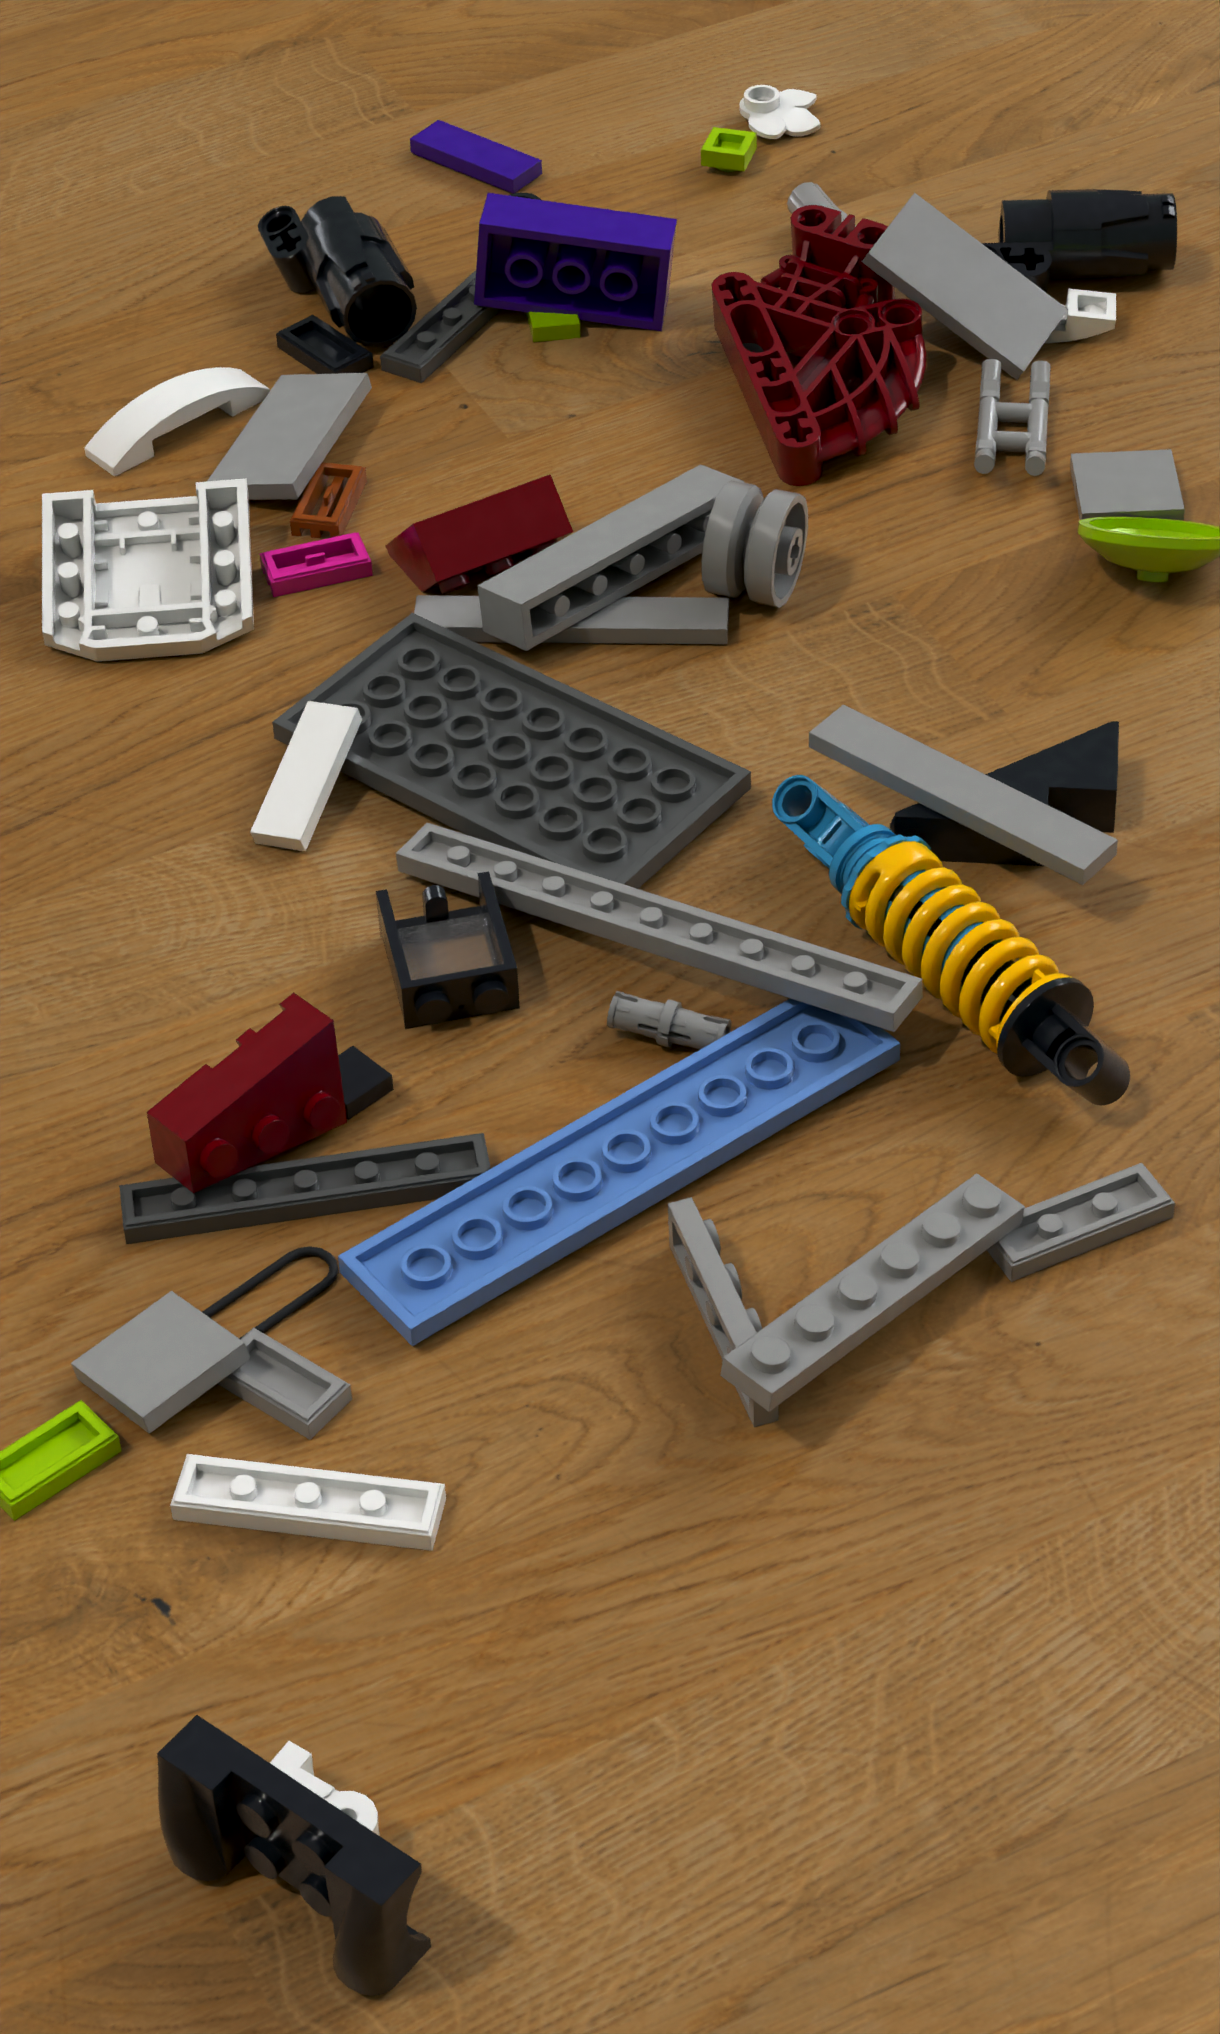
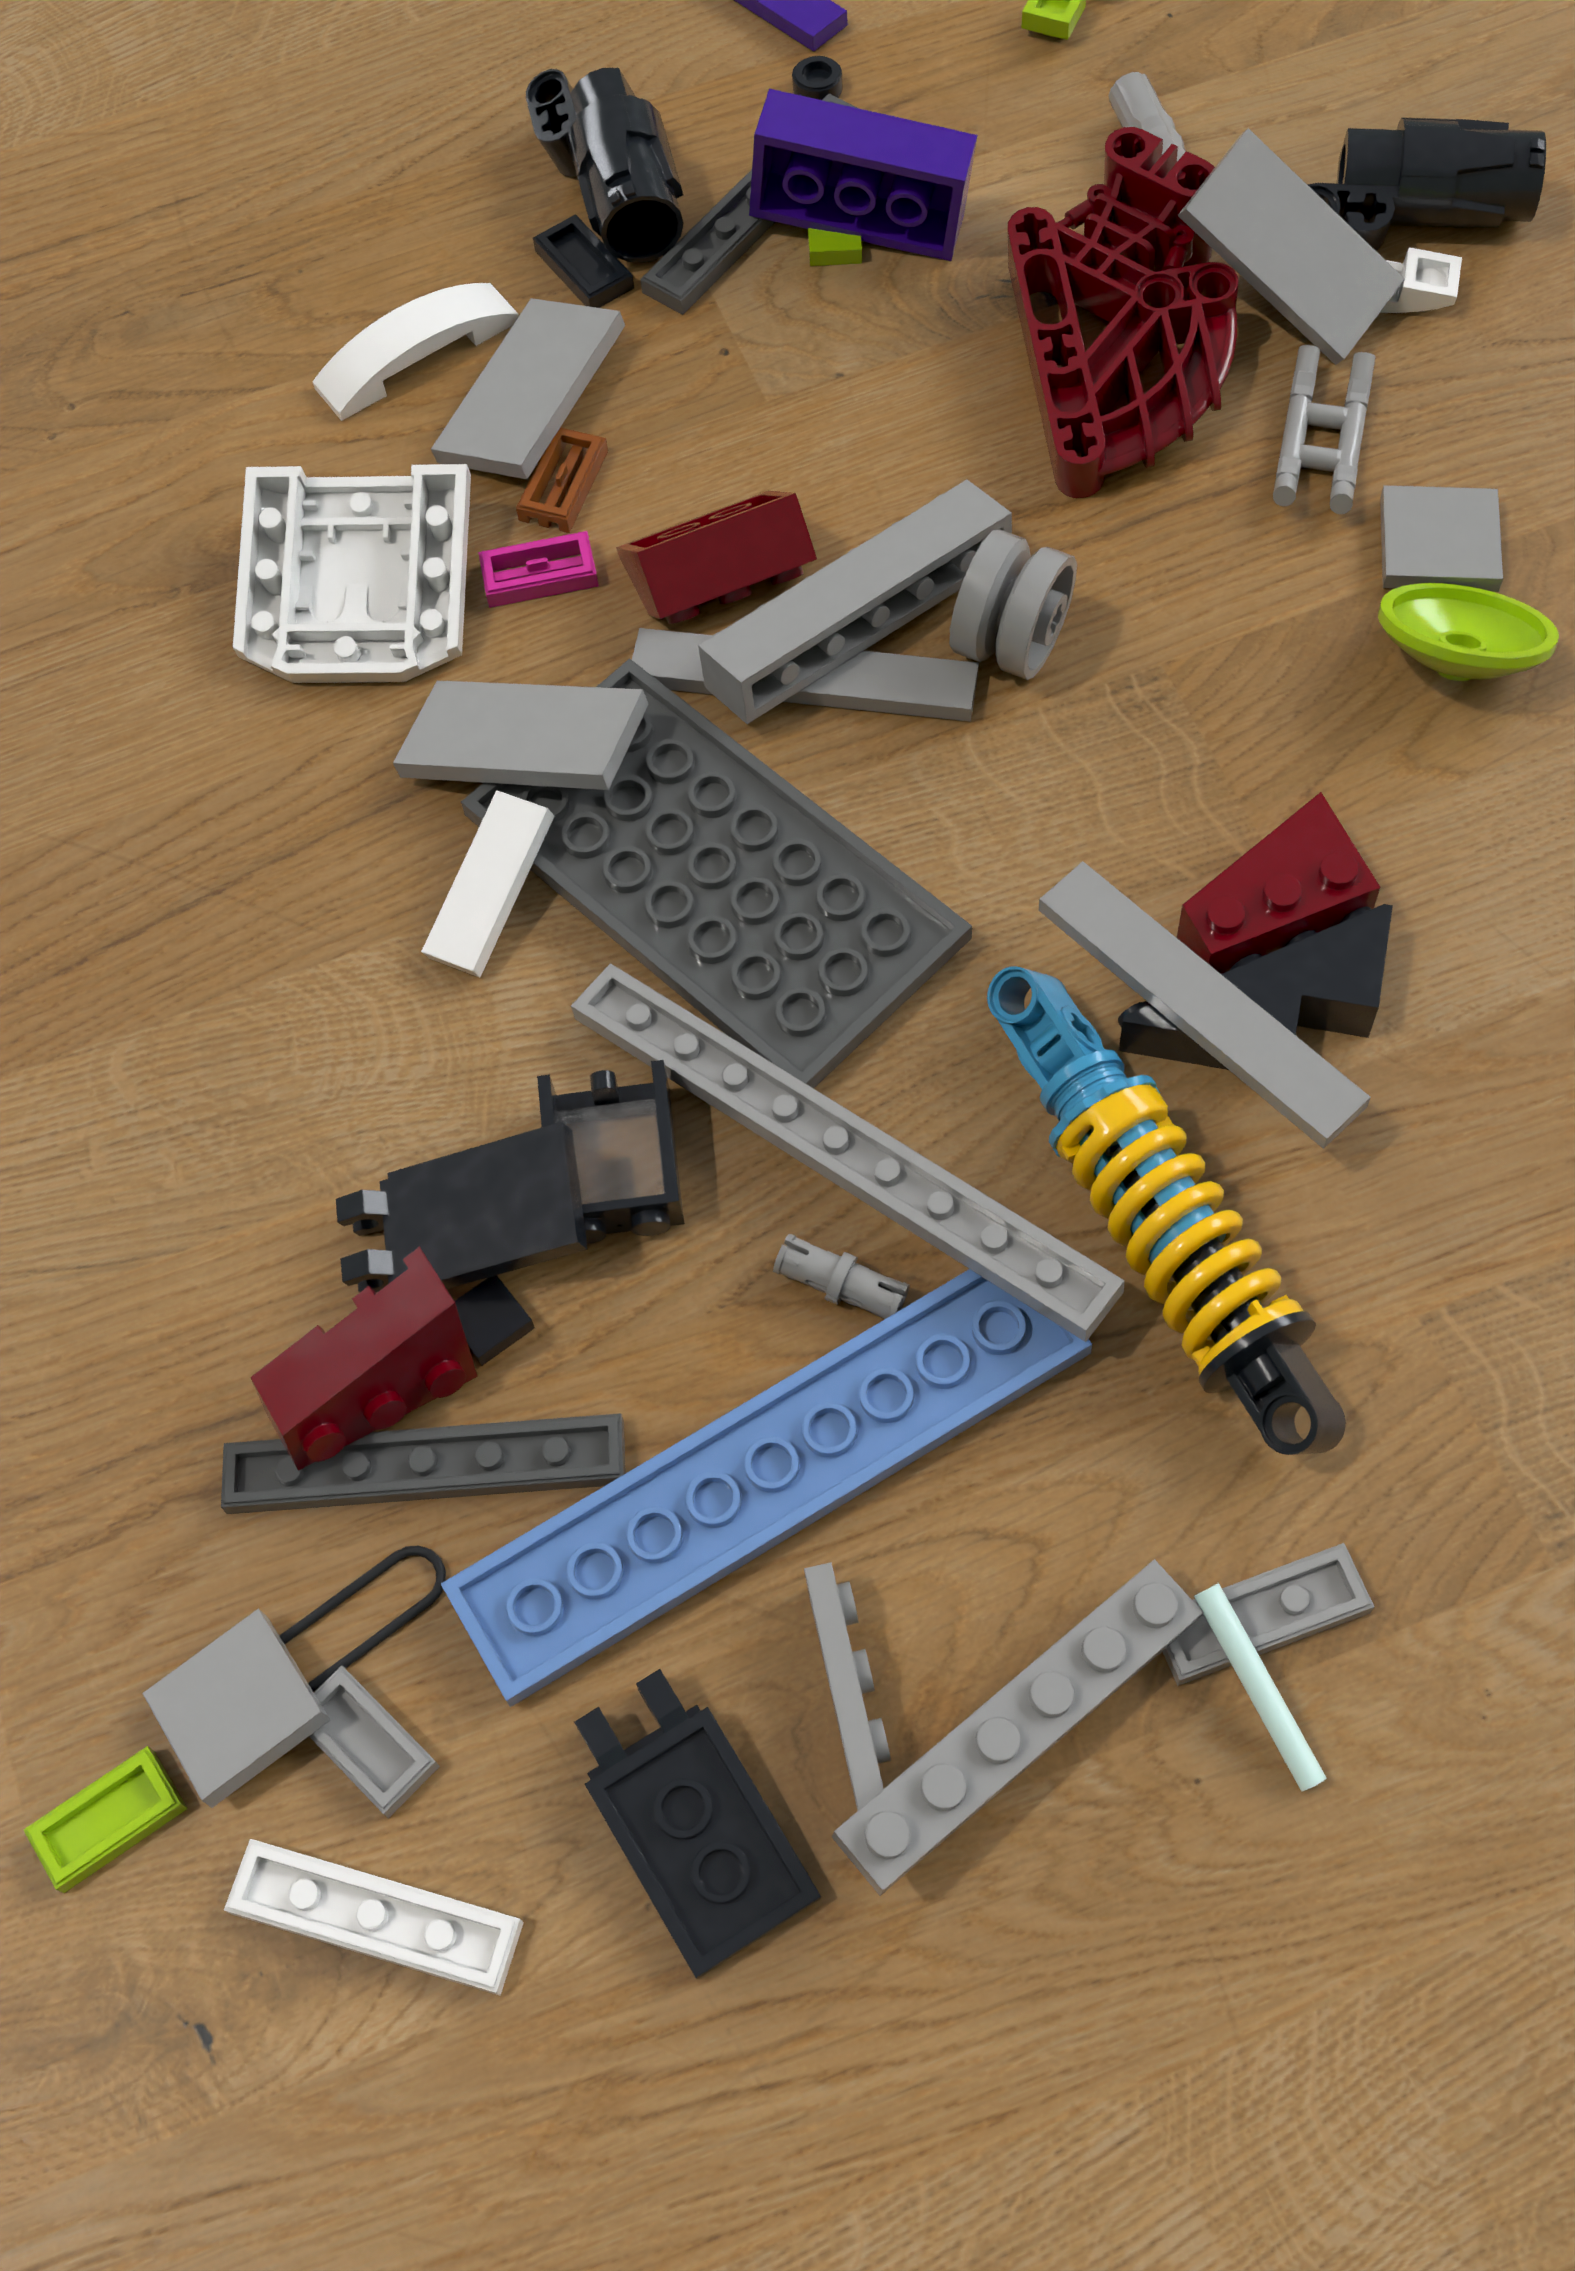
camera: 10 degrees right, 20 degrees up
none -> black tile [336,1122,588,1292]
none -> light grey tile [393,680,649,790]
none -> black tile [574,1669,821,1979]
none -> dark red wedge [1176,792,1381,974]
none -> light aqua bar [1194,1583,1327,1791]

